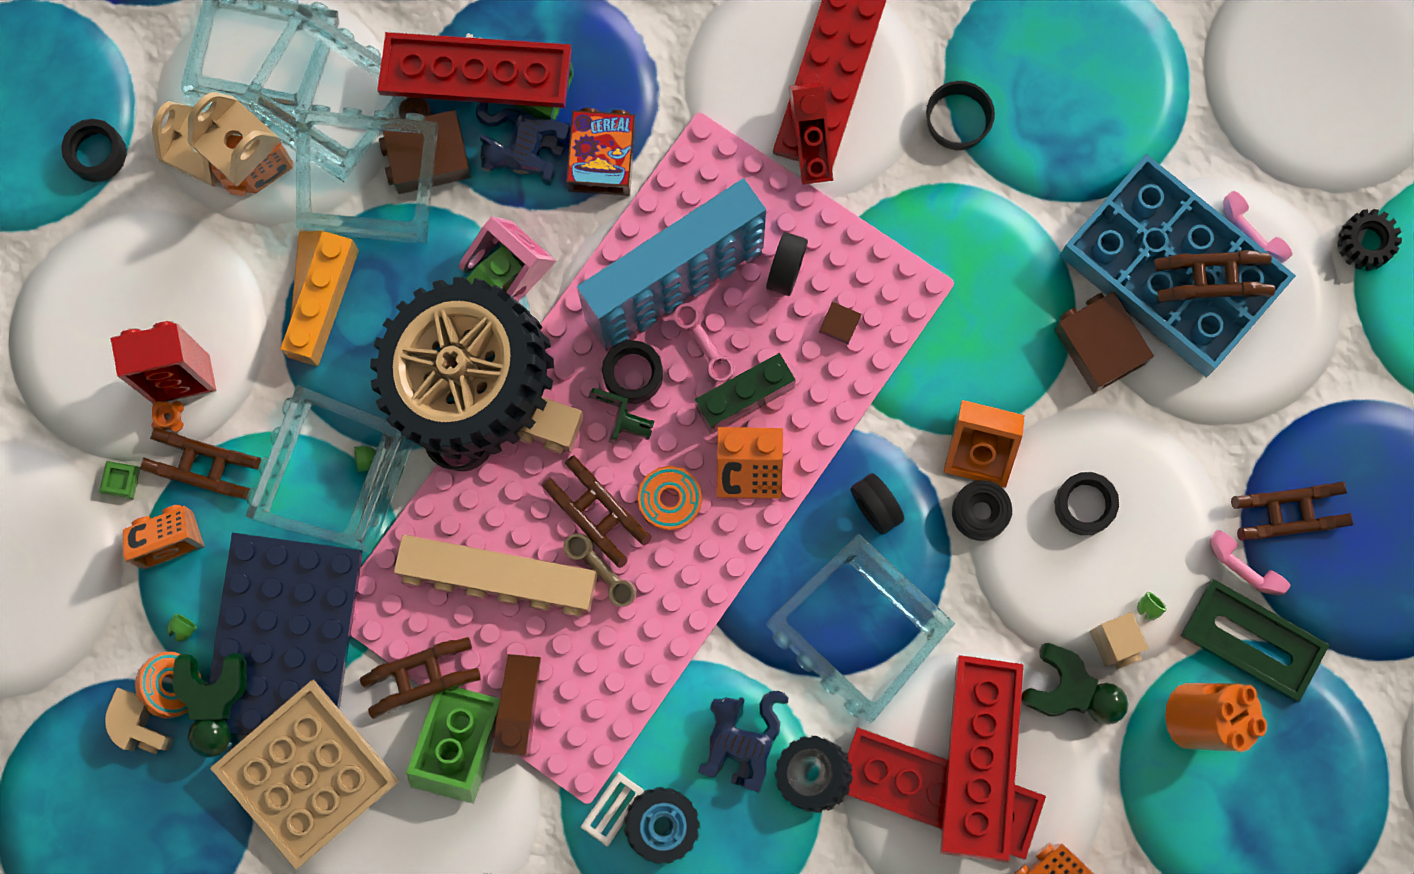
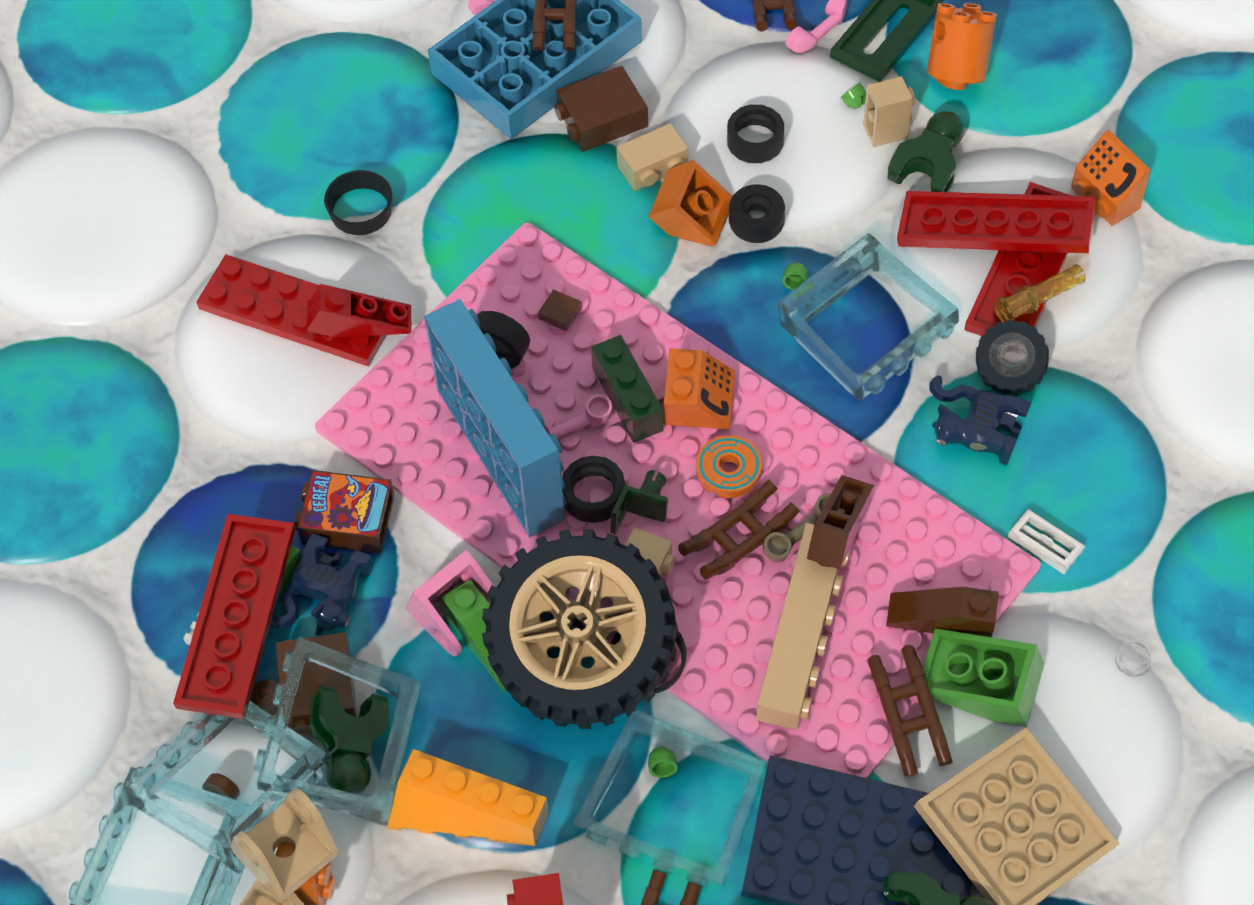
camera: 85 degrees left, 20 degrees down
black wheel [624,787,700,864] -> none
black tyre [850,473,905,535] -> none
none -> reddish brown tile [202,773,240,806]
none -> dark green piece [309,685,389,797]
none -> tan brick [616,123,688,191]
none -> bright green hinge [782,262,809,291]
none -> reddish brown slope [806,475,874,570]
none -> clear yellow pin [994,264,1086,323]

